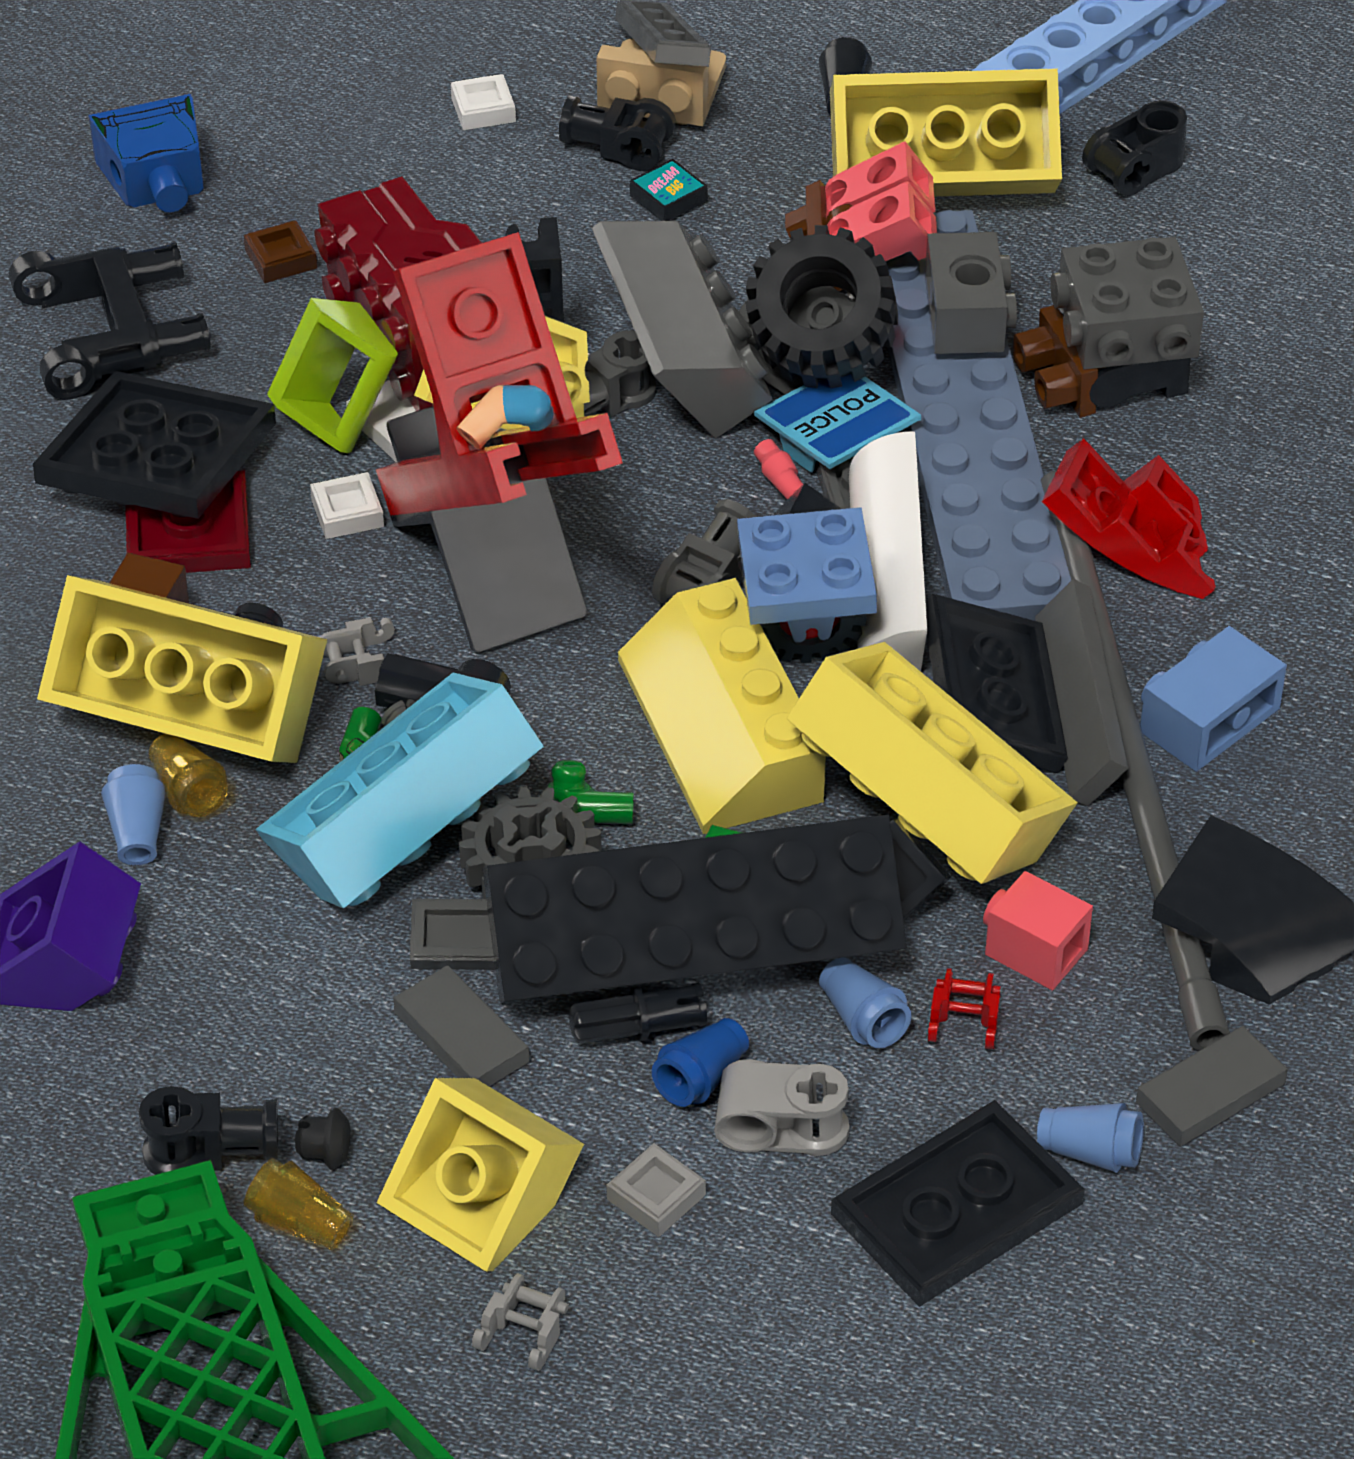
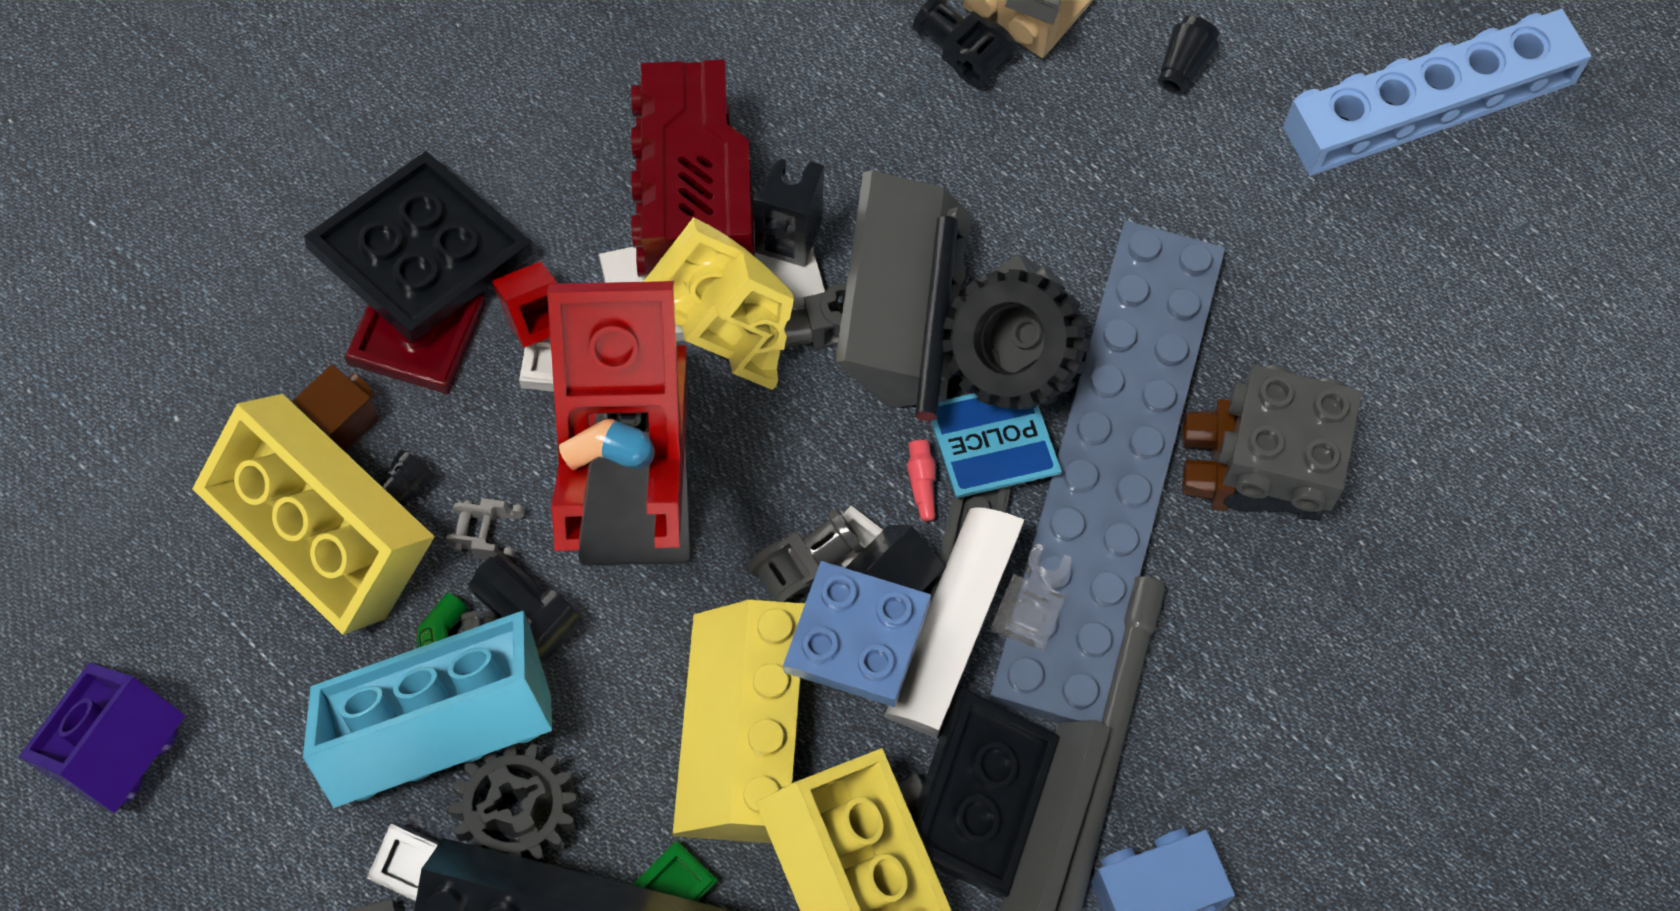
camera: 20 degrees right, 20 degrees up
black connector [9,242,211,400] -> none
medium blue cone [101,764,166,865] -> none
clear yellow cone [149,734,228,817] -> none
reddish brown tile [243,220,317,283] -> none
lime tile [267,298,398,453] -> none
green arm [548,760,634,825] -> none
tile [630,159,708,221] -> none
coral hips [785,141,937,291] -> none
light yellow brick [830,68,1062,197] -> none
dark grey brick [925,232,1017,354] -> none
red slope [1041,438,1216,599] -> none
black piece [1082,100,1187,196] -> none
none -> red brick [492,261,557,348]
none -> black bar [915,216,958,421]
none -> clear plate [991,544,1071,652]

